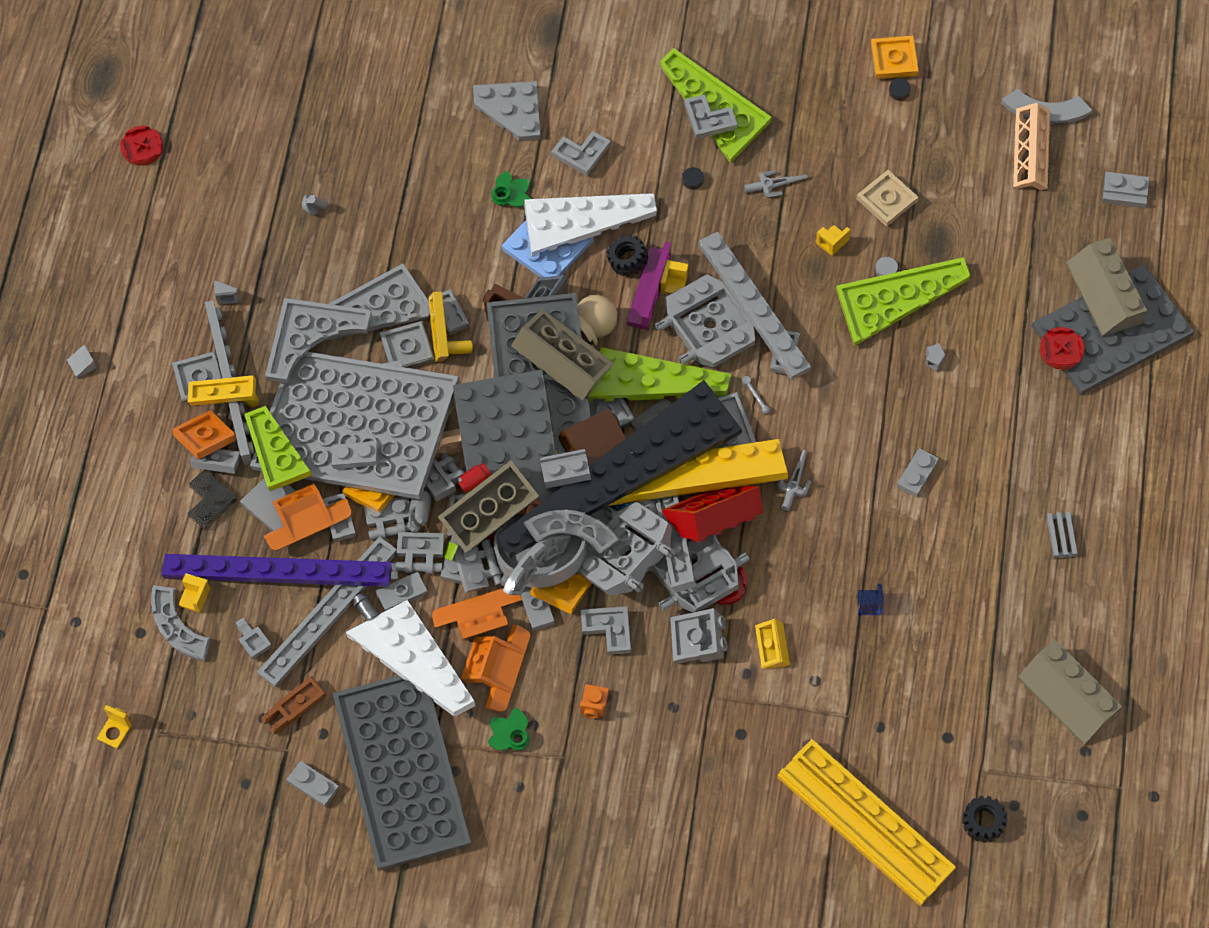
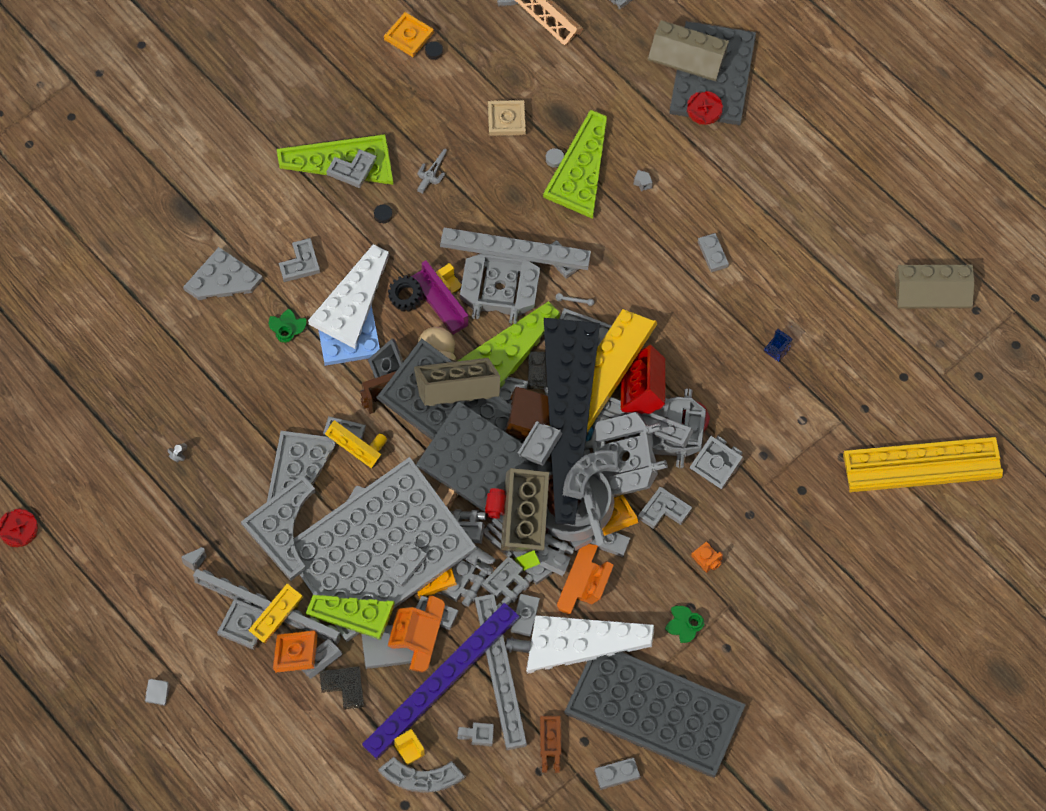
camera: 55 degrees left, 0 degrees up
light grey tile [380,321,435,368] -> none
orange plate [461,625,530,713] -> none
yellow slope [755,619,790,669] -> none
light grey piece [777,450,811,511] -> none
yellow panel [816,225,851,256] -> none
black tyre [962,796,1007,843] -> none
light grey tile [1046,511,1077,559] -> none

